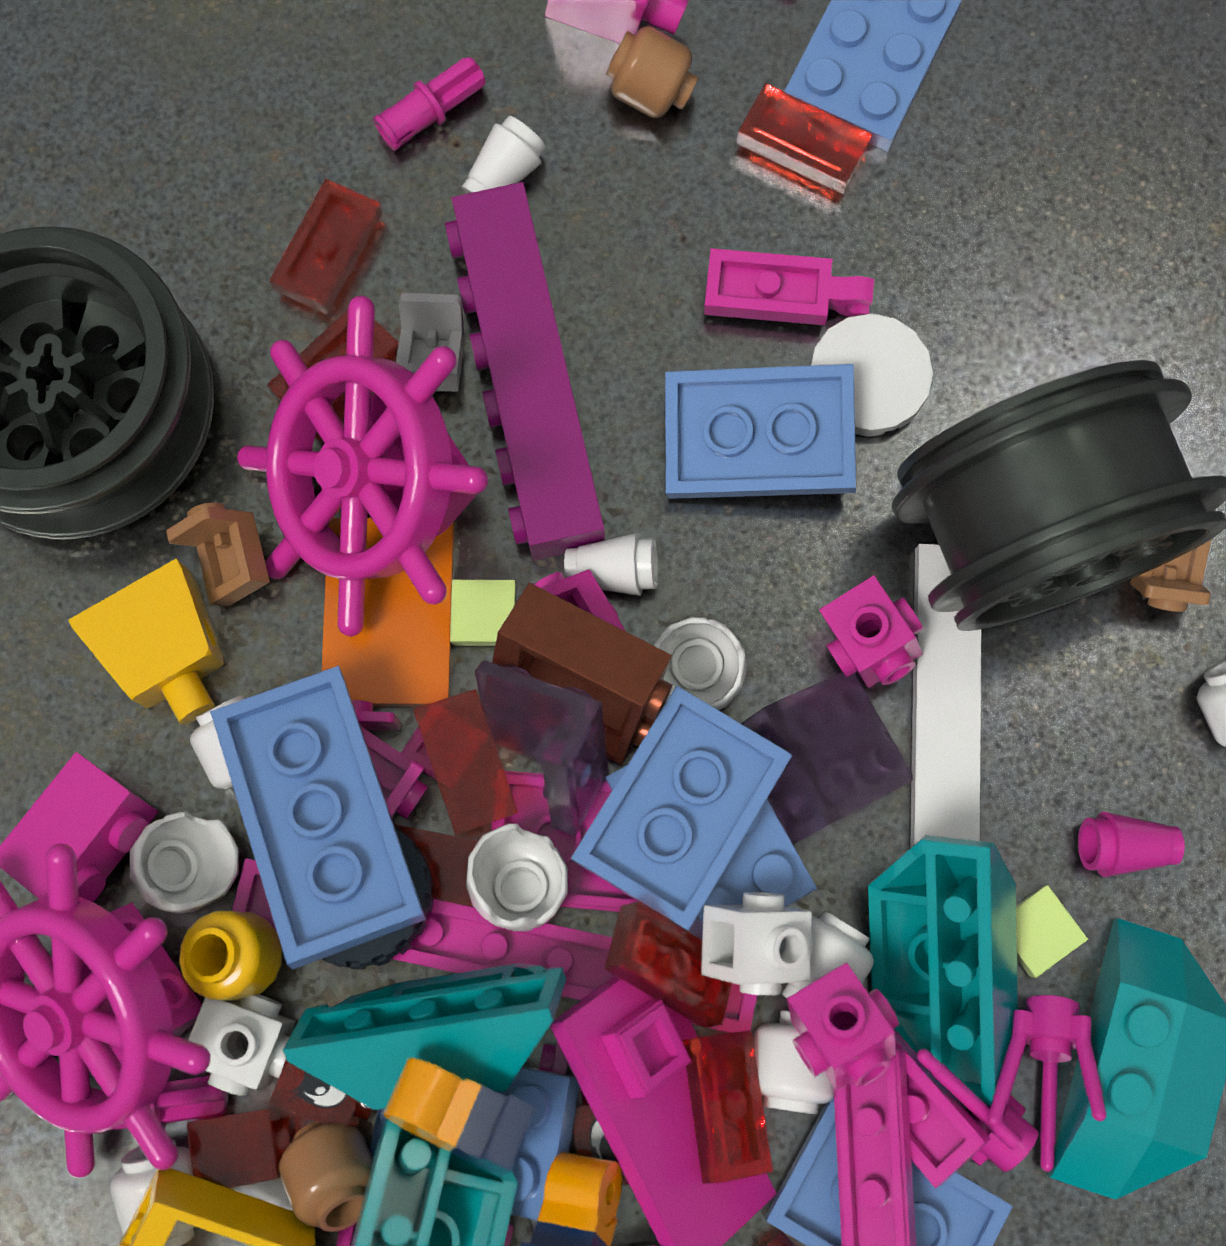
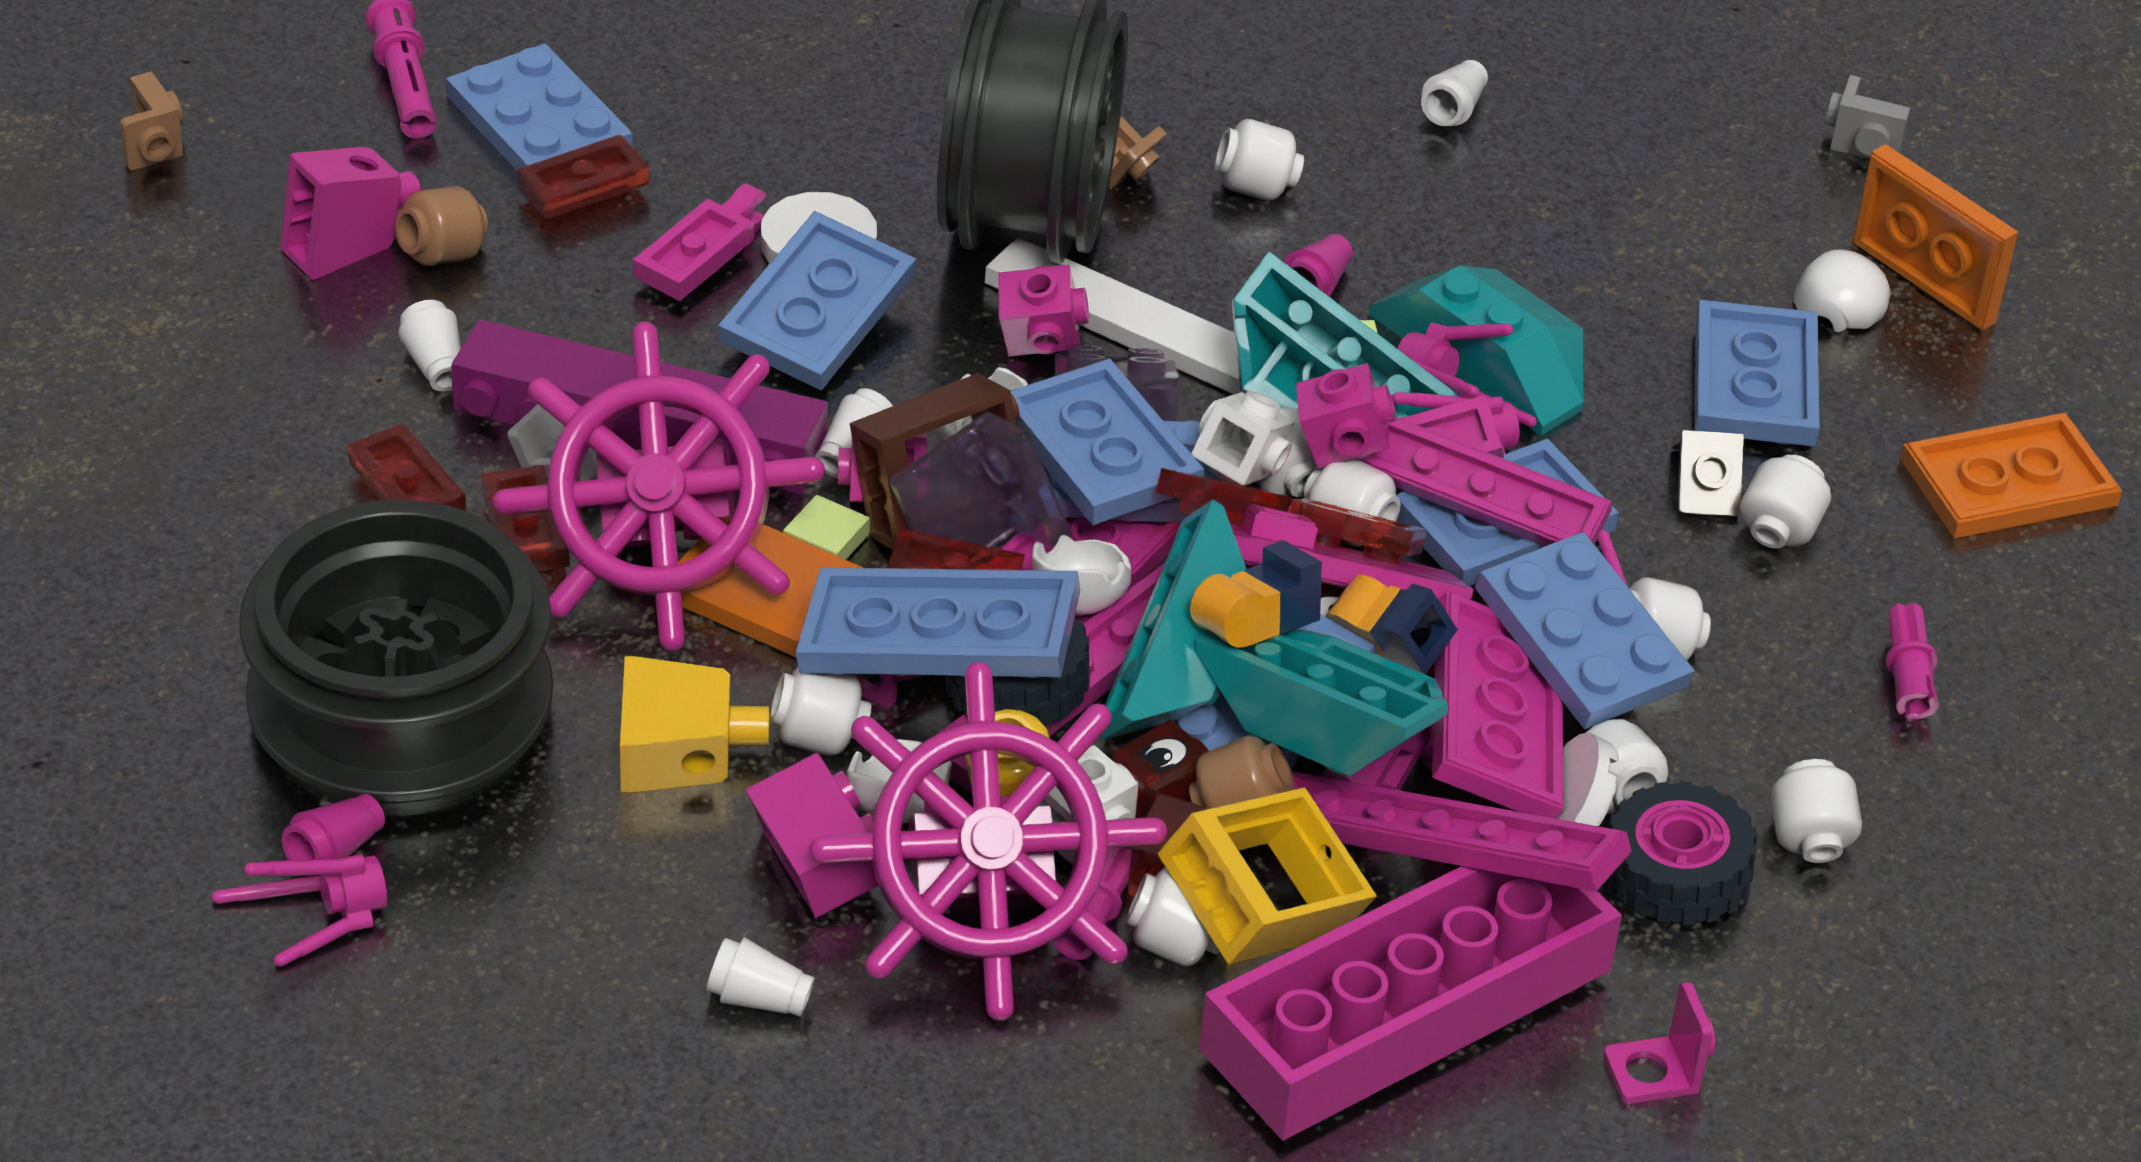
camera: 65 degrees left, 35 degrees down
medium nougat bracket [166,503,270,606] -> none
dark pink axle [372,57,486,151] -> none

